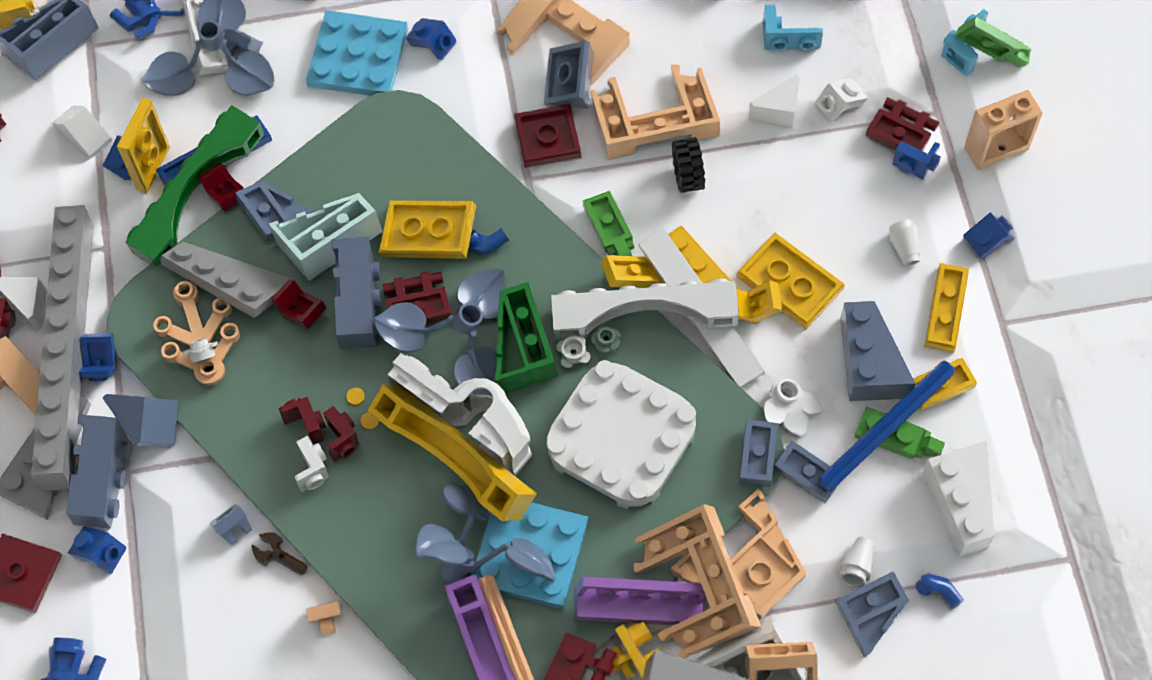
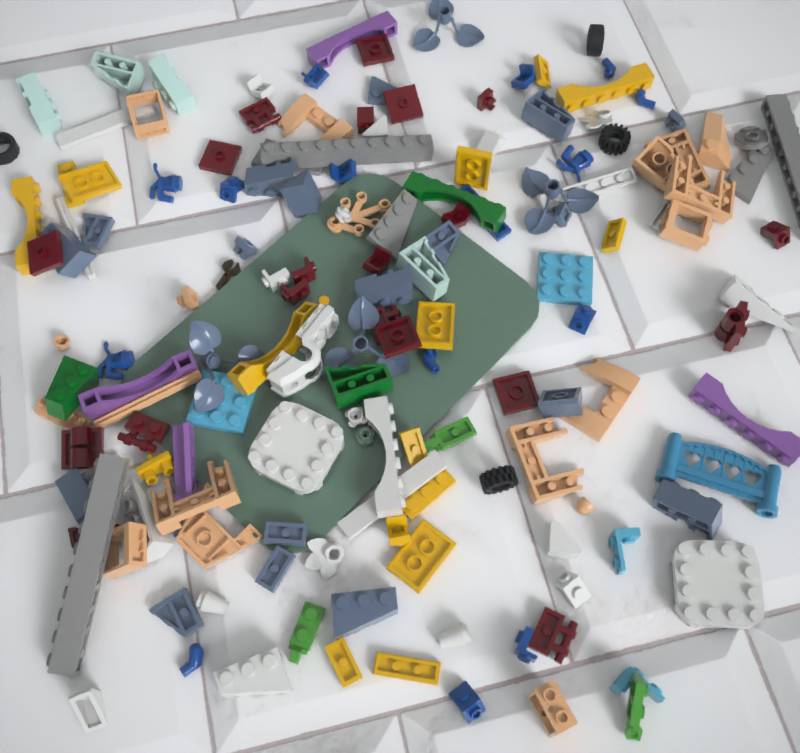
camera: 85 degrees right, 0 degrees up
blue axle [818,361,955,492] -> none
none -> dark red plate [374,315,422,359]
none -> light nougat hinge [576,497,594,515]

